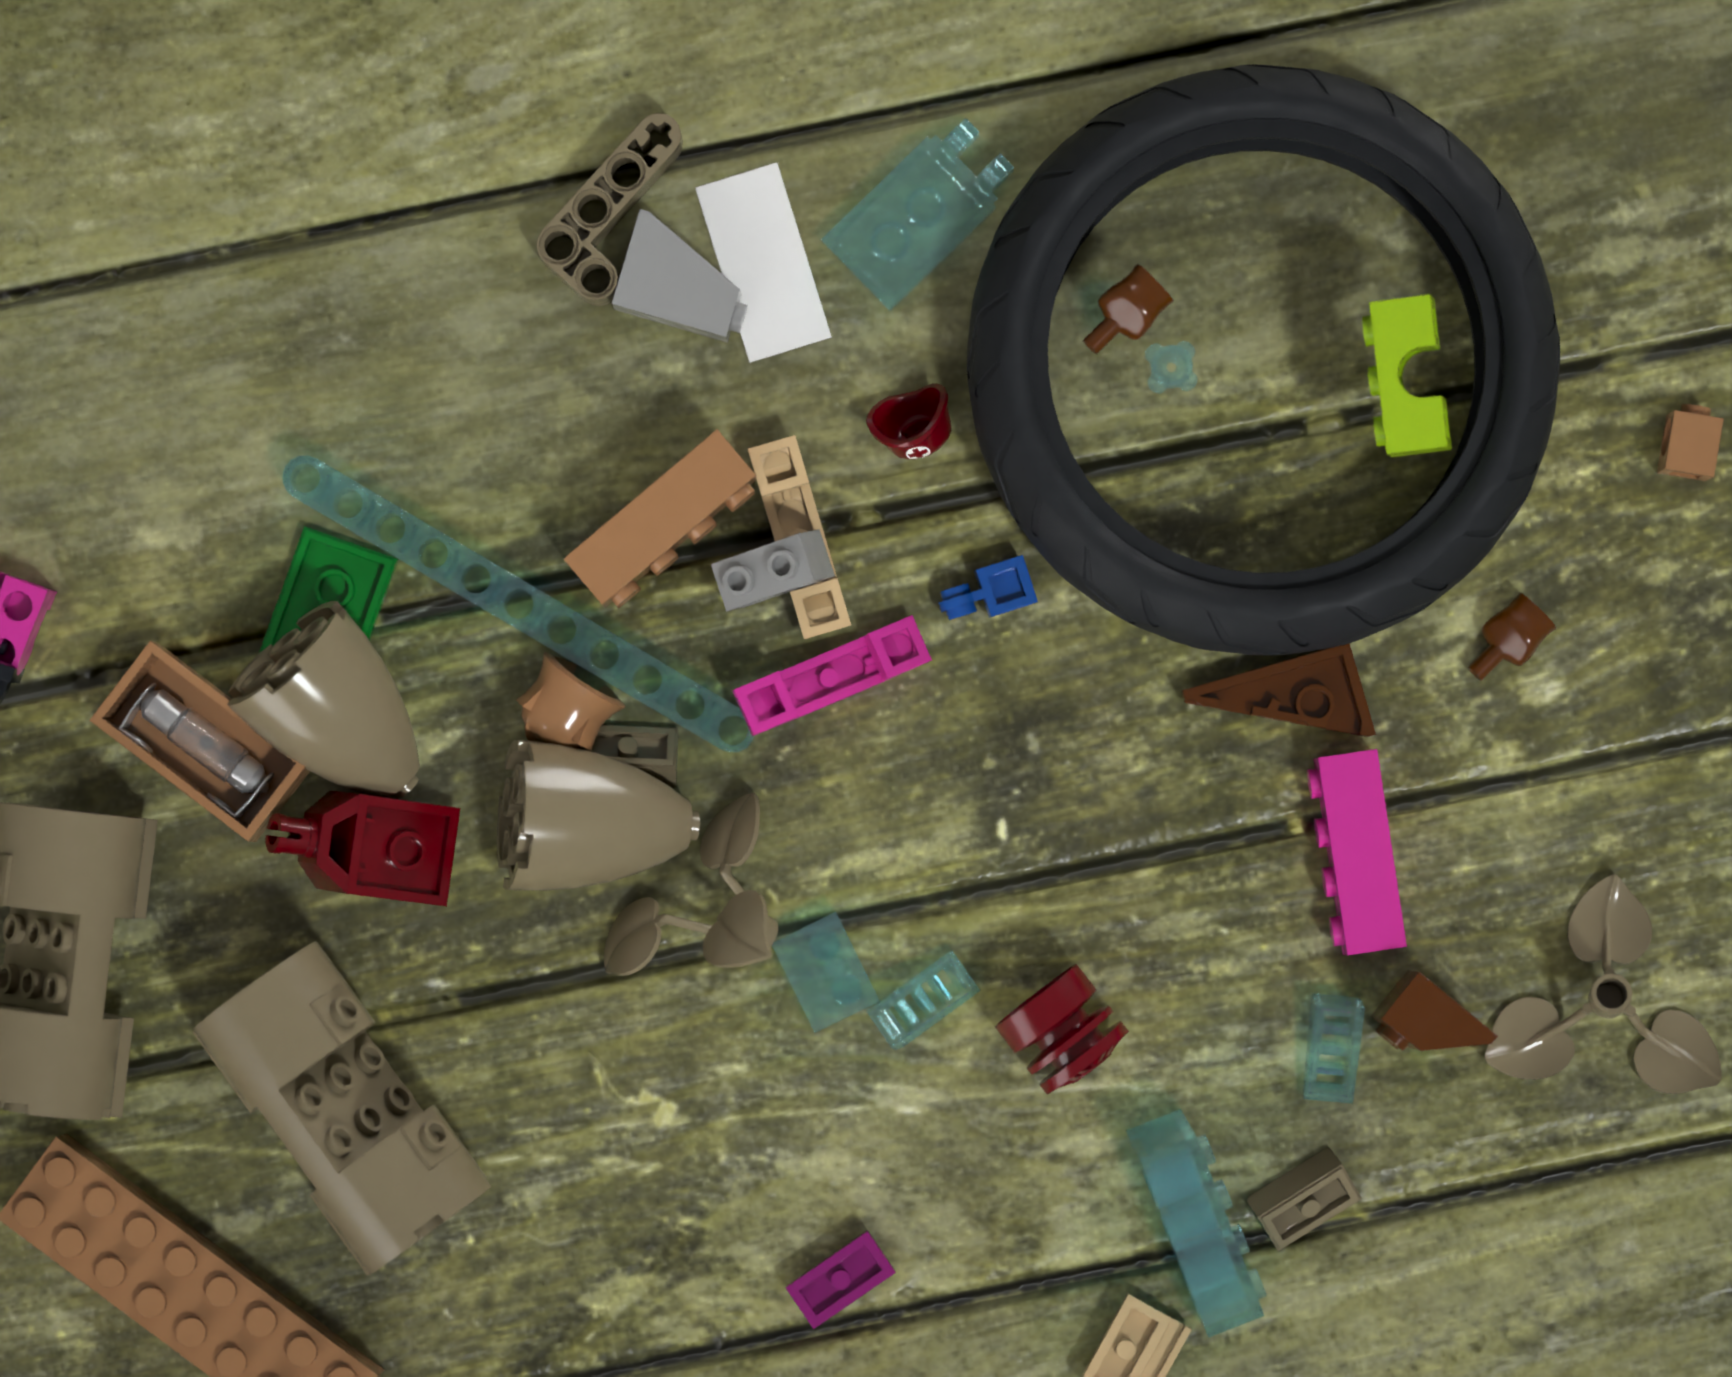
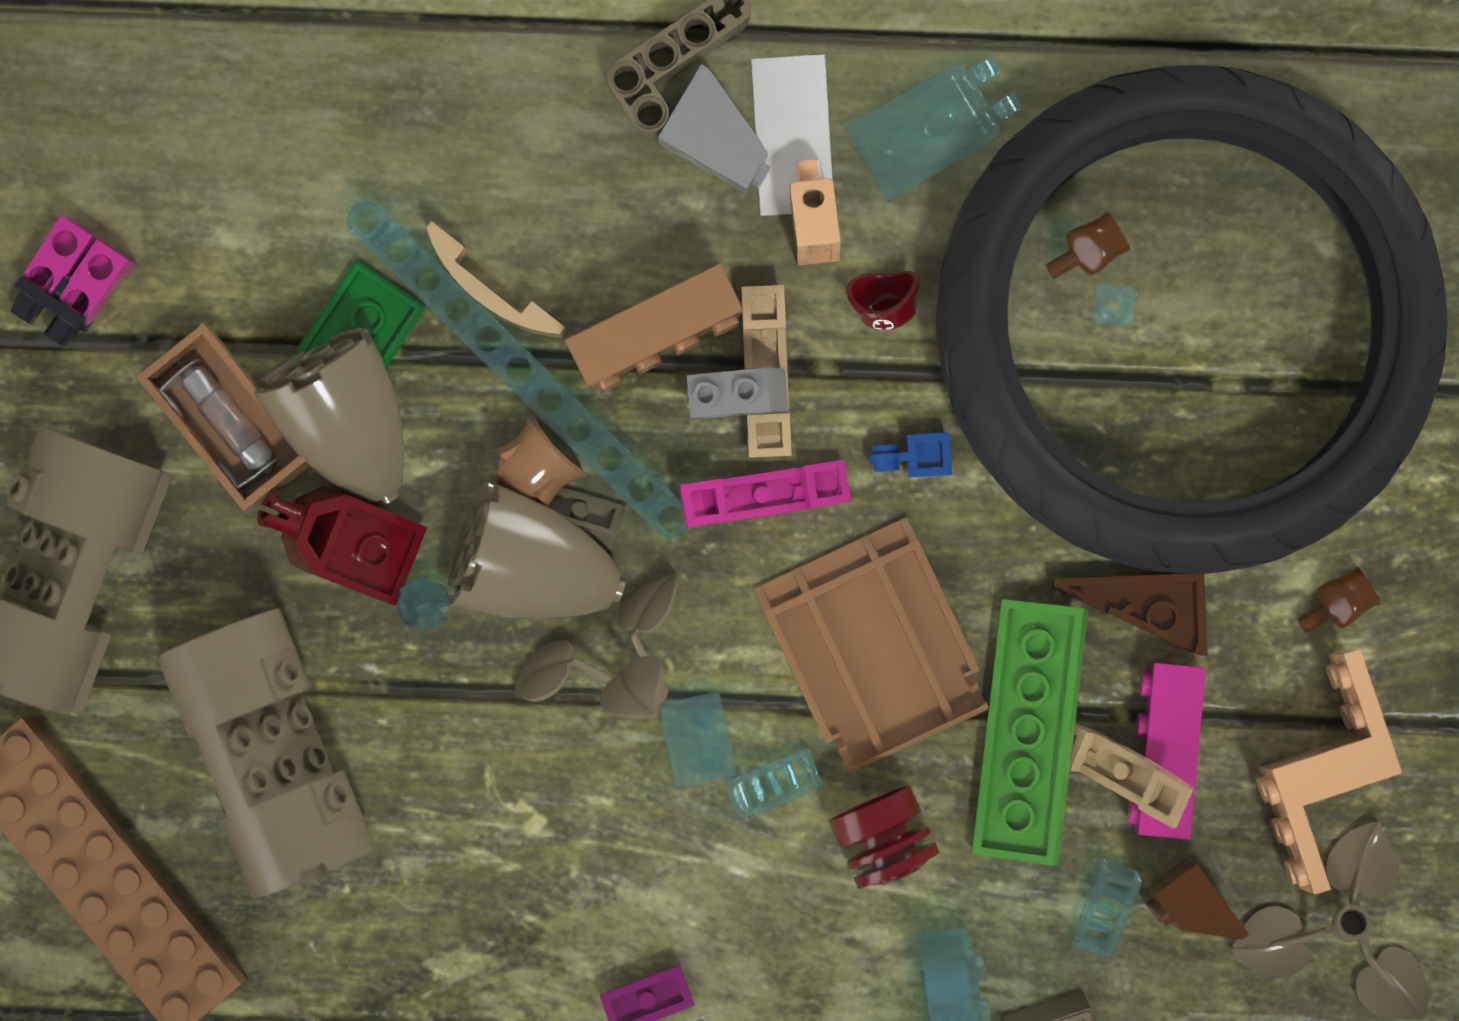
camera: 10 degrees right, 0 degrees up
lime arch [1362,294,1452,457] -> none
none -> clear light blue gear [397,576,450,633]
none -> tan slope [426,221,567,338]
none -> medium nougat piece [753,517,989,774]
none -> light nougat torso [790,160,841,266]
none -> bright green plate [972,599,1089,866]
none -> tan slope [1070,722,1194,828]
none -> light nougat bracket [1256,649,1402,895]

